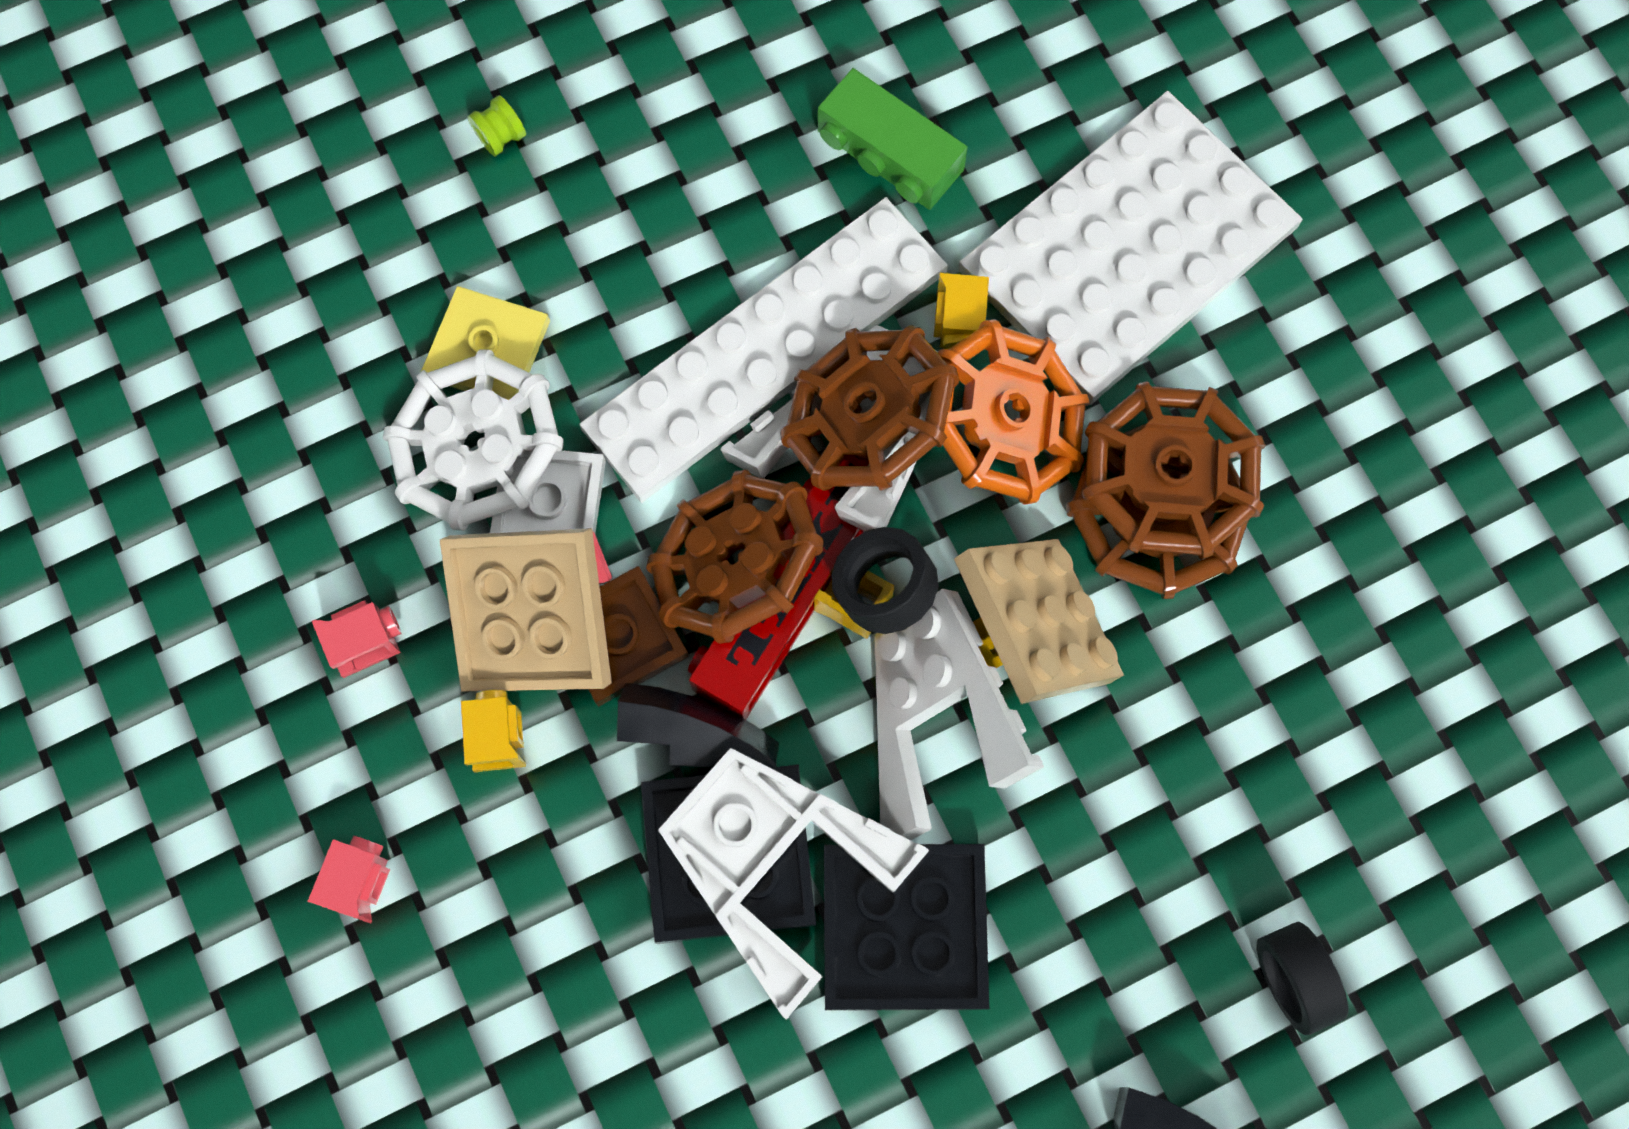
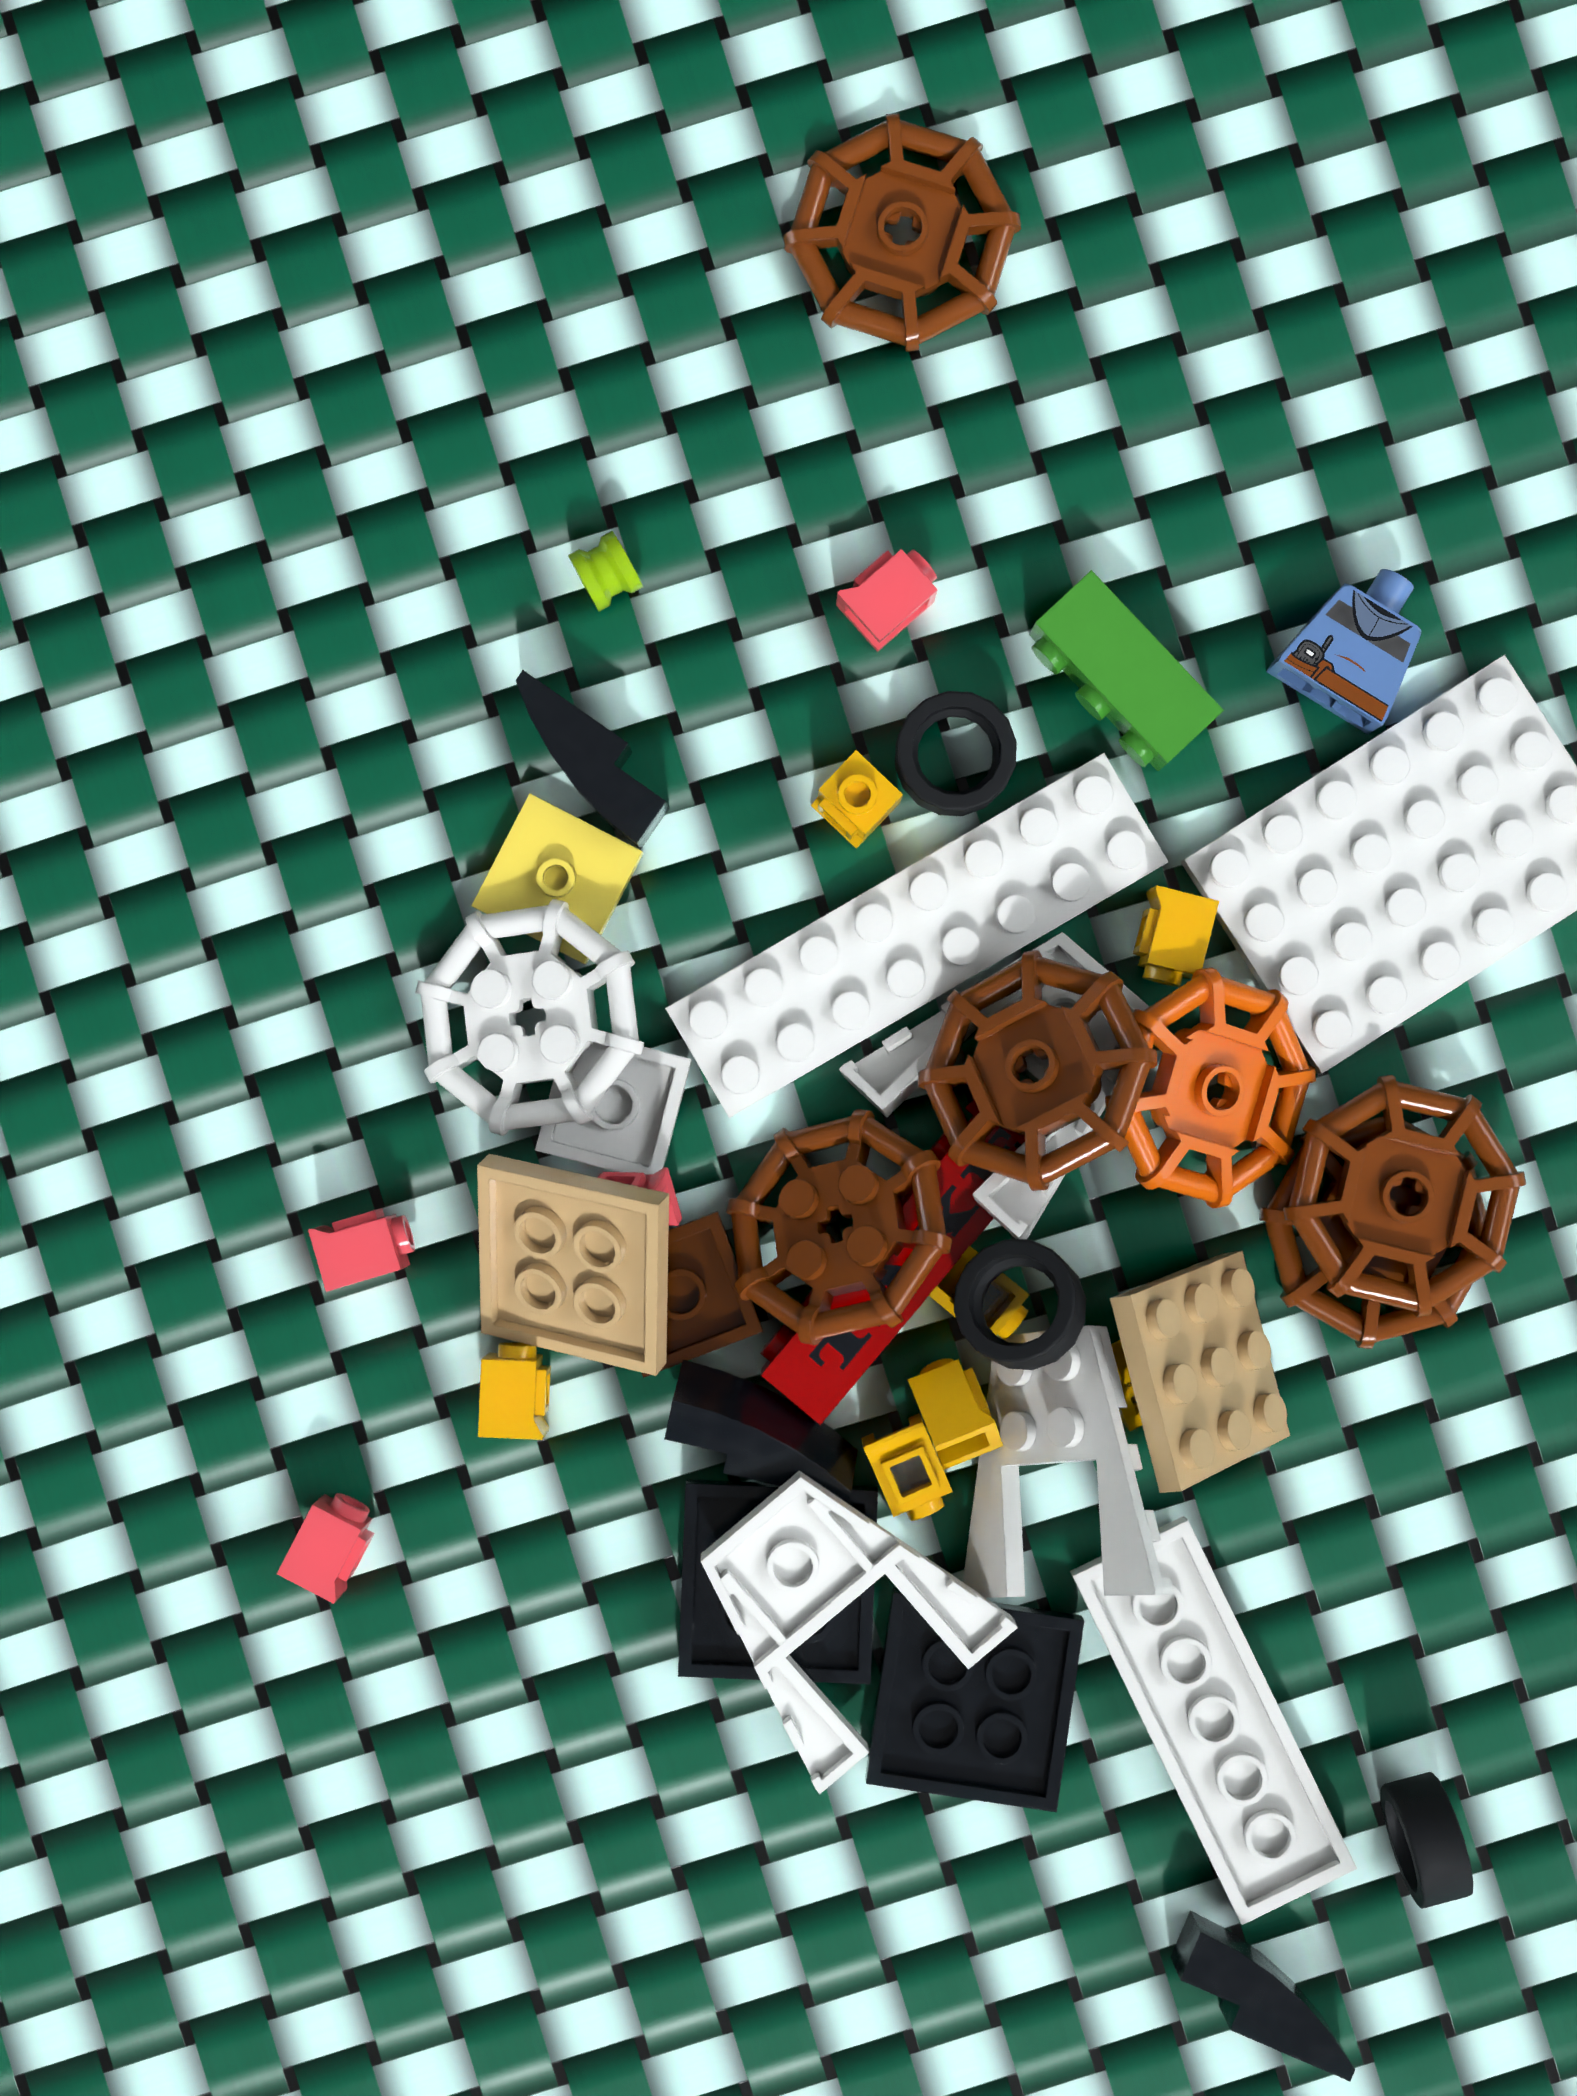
camera: 10 degrees right, 15 degrees up
none -> black slope [516,670,669,850]
none -> yellow window [811,750,903,849]
none -> coral window [836,549,938,652]
none -> yellow window [861,1413,953,1521]
none -> black tyre [895,691,1017,816]
none -> yellow window [908,1359,1003,1470]
none -> white plate [1070,1516,1357,1925]
none -> medium blue torso [1266,569,1422,734]

